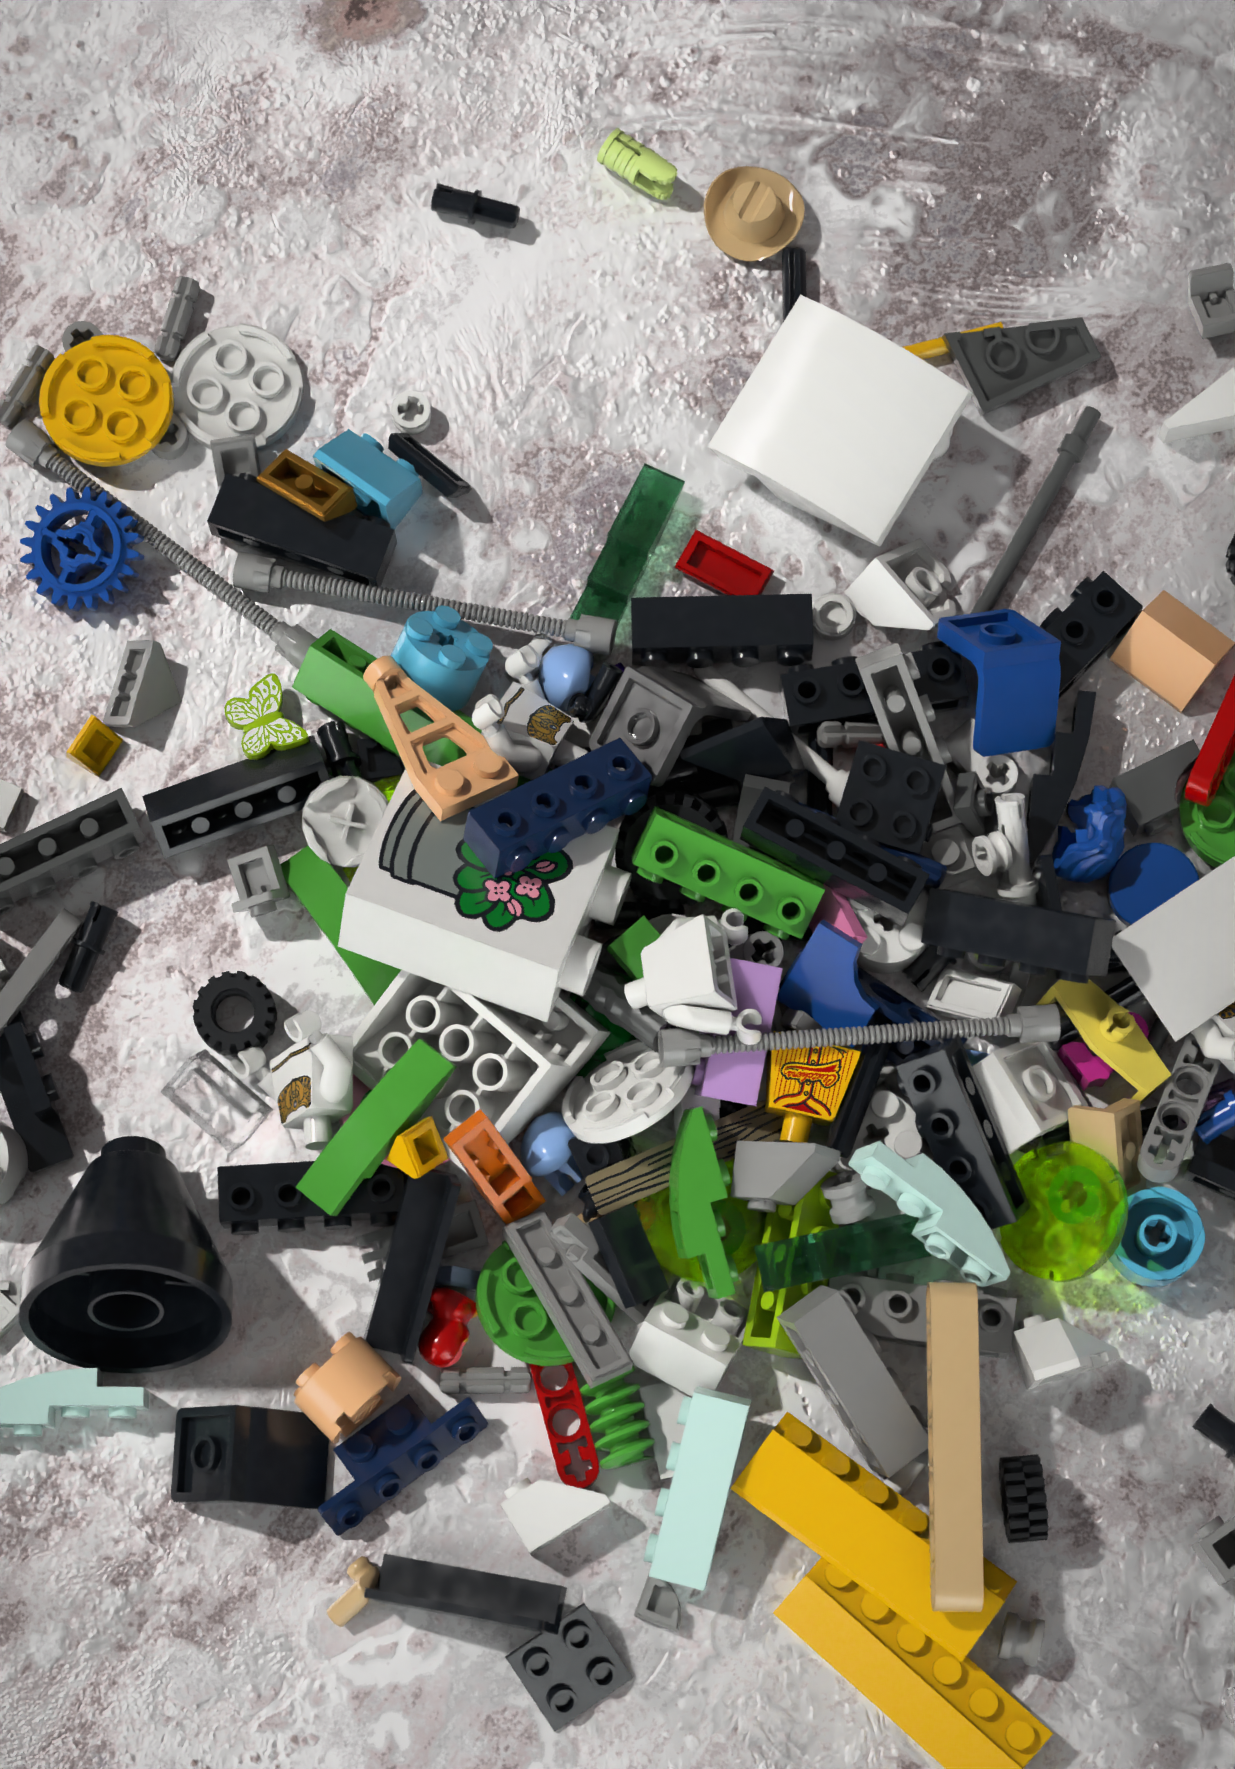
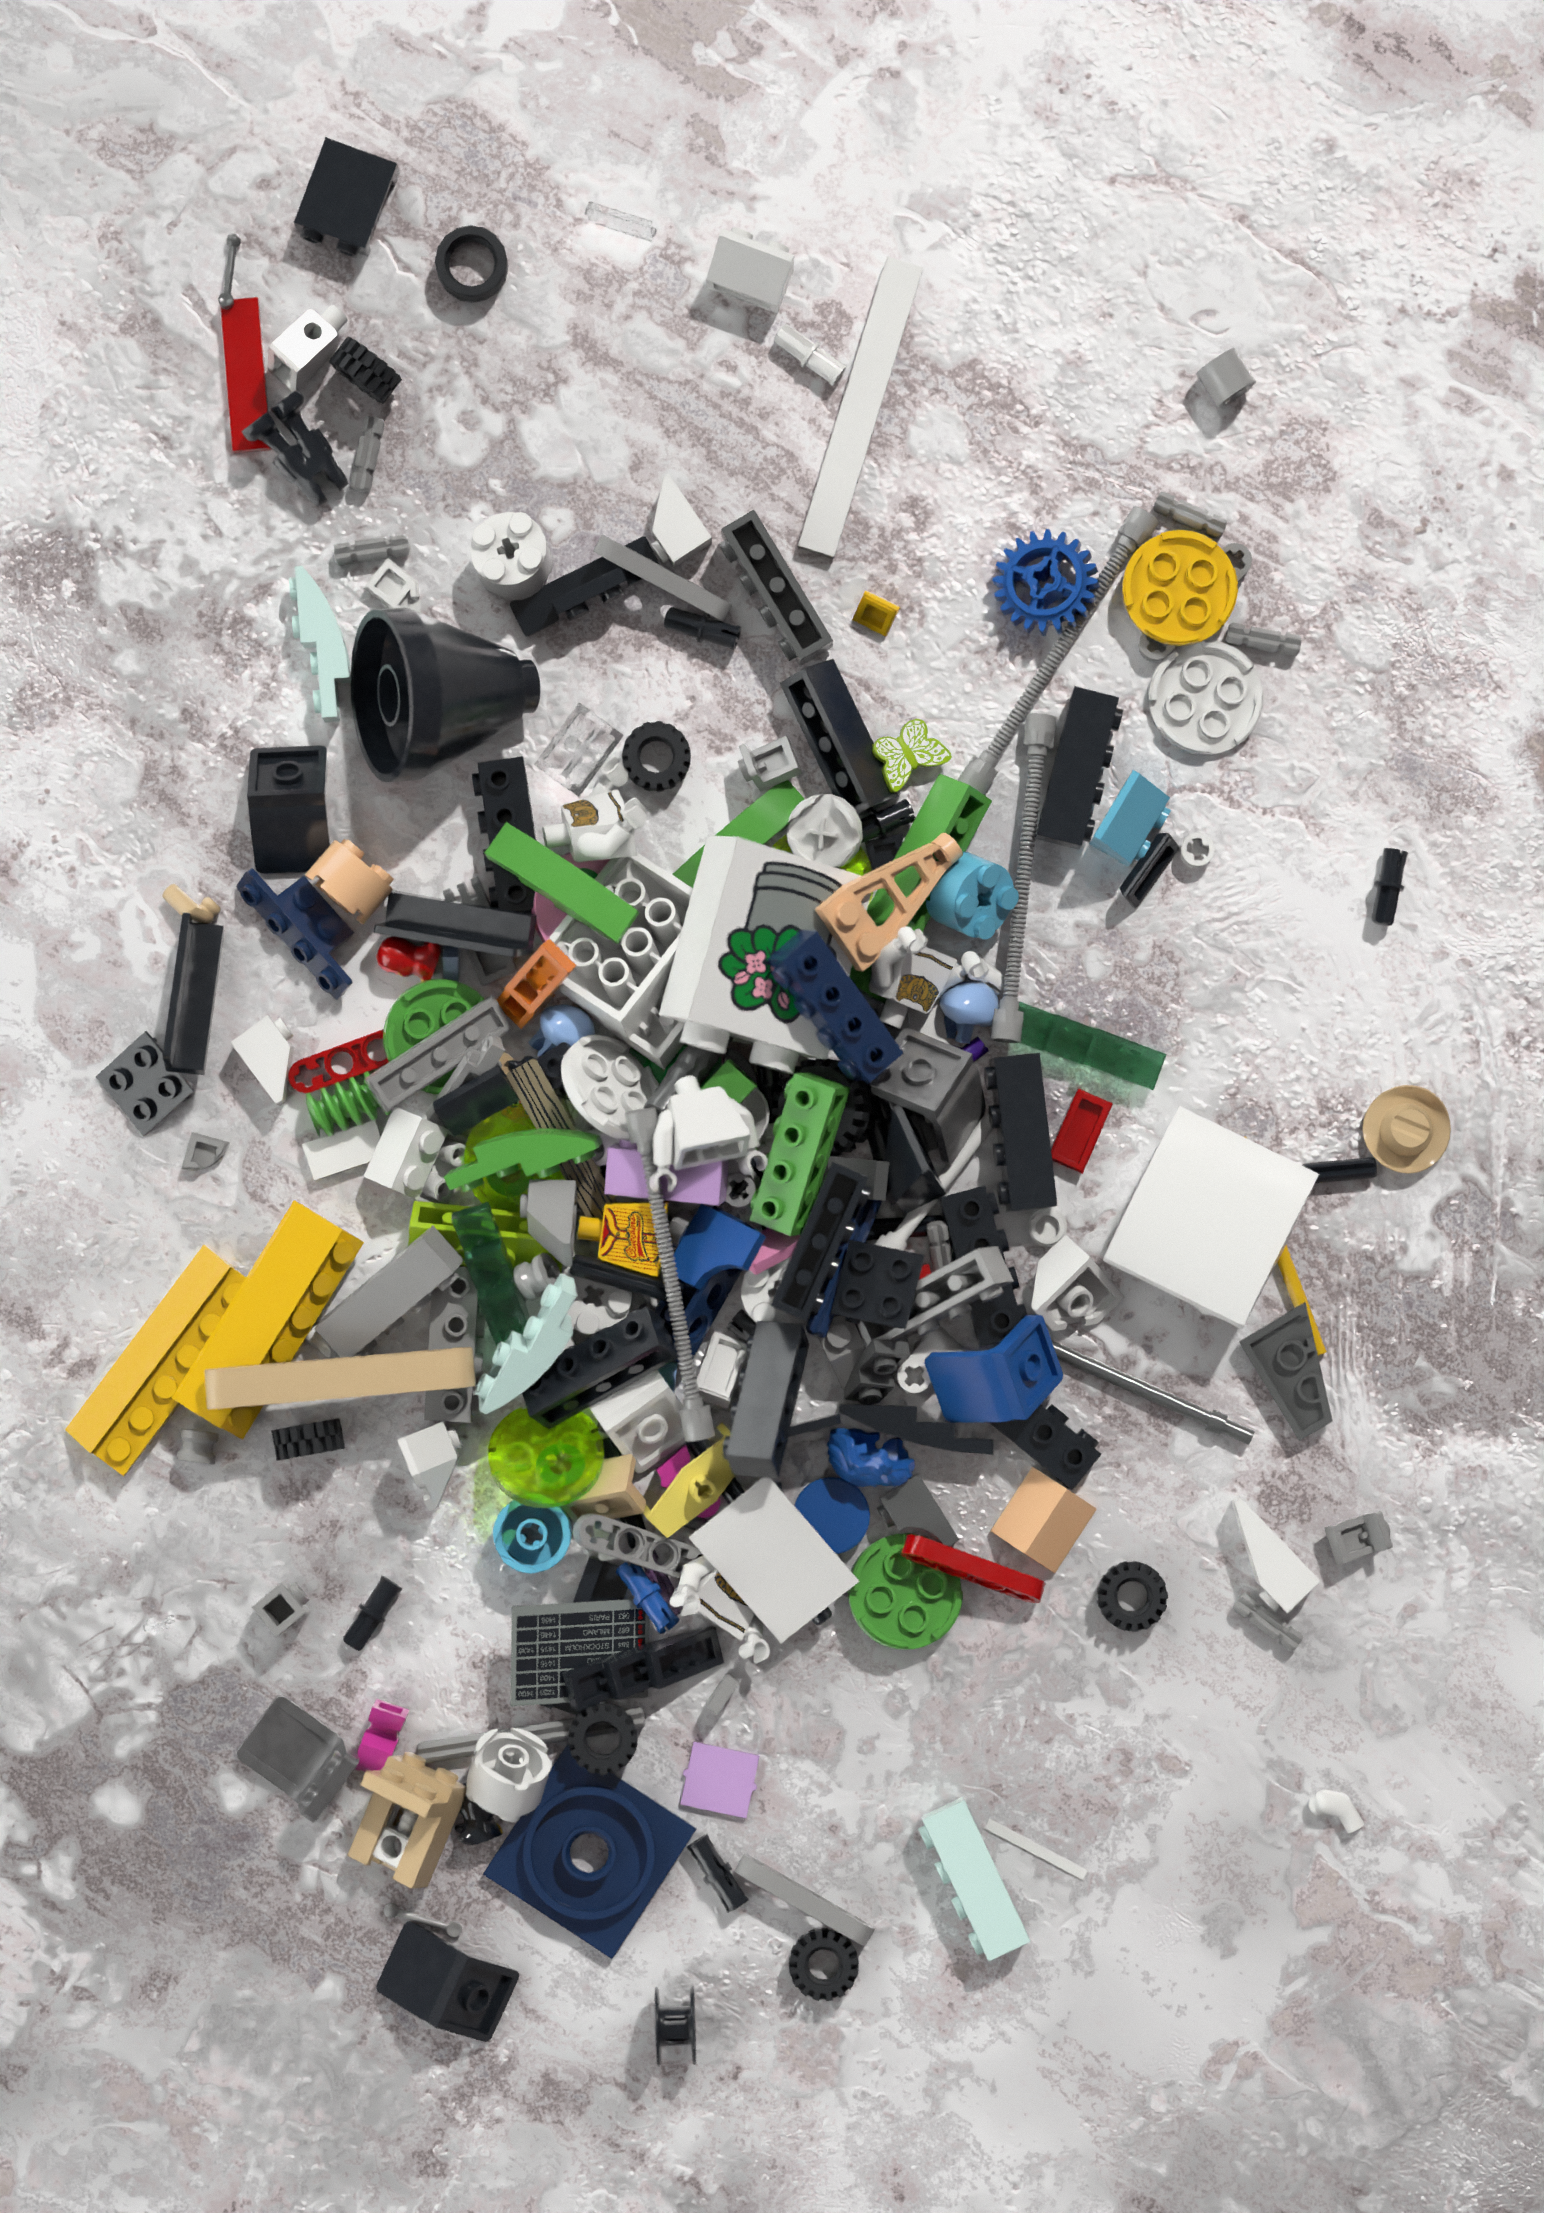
camera: 80 degrees right, 10 degrees up
light grey slope [103,640,182,728] -> none
light grey tile [210,433,261,487] -> none
pearl gold slope [257,449,357,522] -> none
yellow slope [386,1116,448,1179] -> none
light grey axle [440,1367,531,1394] -> none
black arm [568,662,623,723] -> none
yellowish green hinge [597,128,678,200] -> none
light aqua brick [644,1386,752,1591] -> none
white bush [972,831,1013,876] -> none
white pin [995,793,1039,905] -> none

